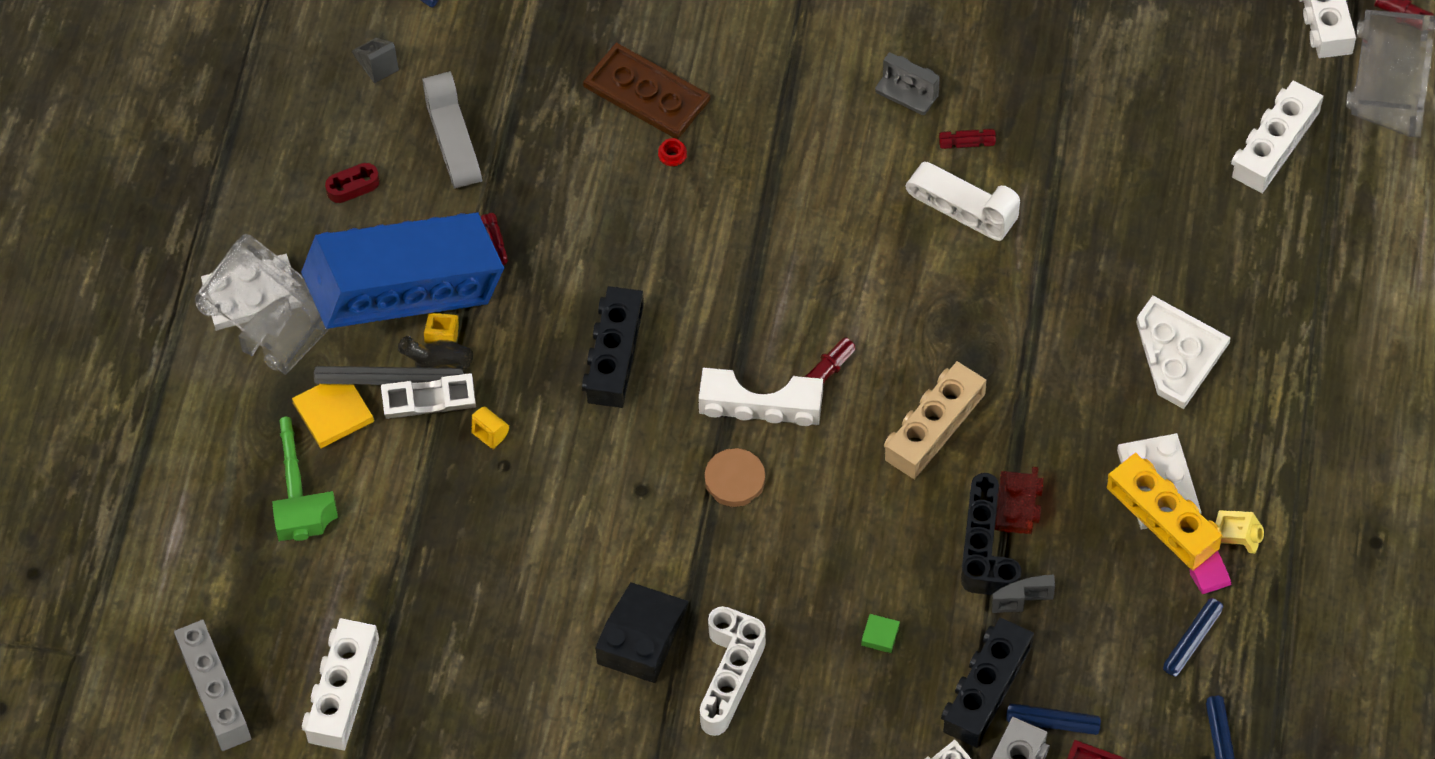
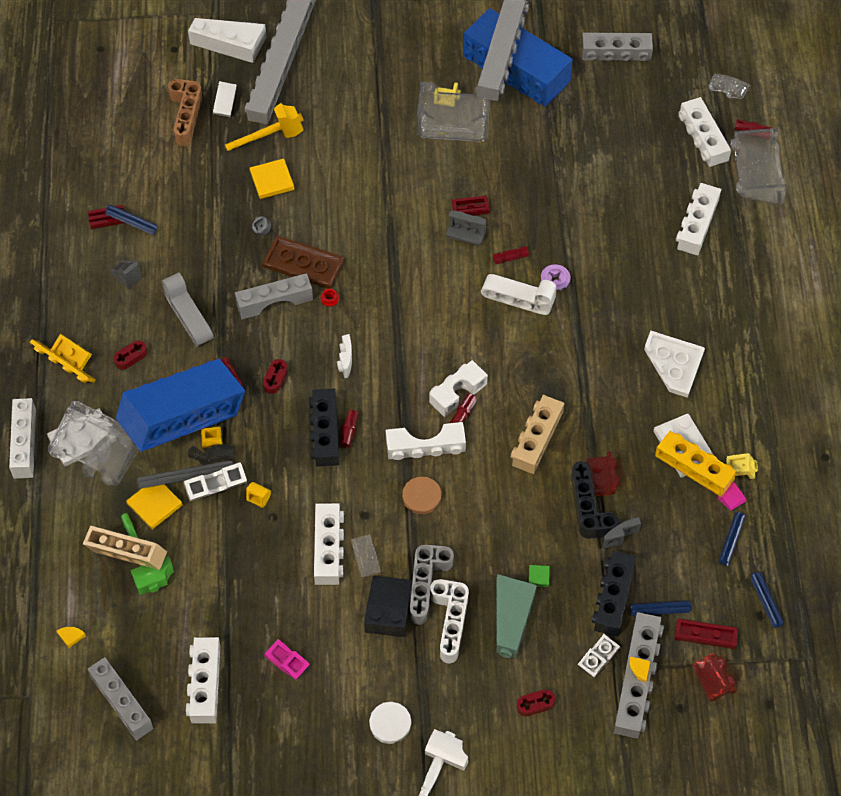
camera: 15 degrees left, 0 degrees up
none -> white brick [9,398,36,479]
none -> yellow bracket [30,334,96,383]
none -> yellow tile [57,627,86,648]
none -> tan brick [83,526,167,570]
none -> light grey arch [235,273,313,320]
none -> dark grey tile [252,216,271,236]
none -> dark red beam [263,359,288,394]
none -> dark pink slope [264,639,310,680]
none -> white brick [314,504,344,585]
none -> white slope [337,334,352,379]
none -> dark red axle [338,409,358,448]
none -> clear slope [350,534,381,578]
none -> light grey beam [410,545,454,625]
none -> white arch [429,360,488,417]
none -> dark red tile [451,195,490,216]
none -> sand green slope [496,574,537,658]
none -> lavender gear [541,265,570,291]

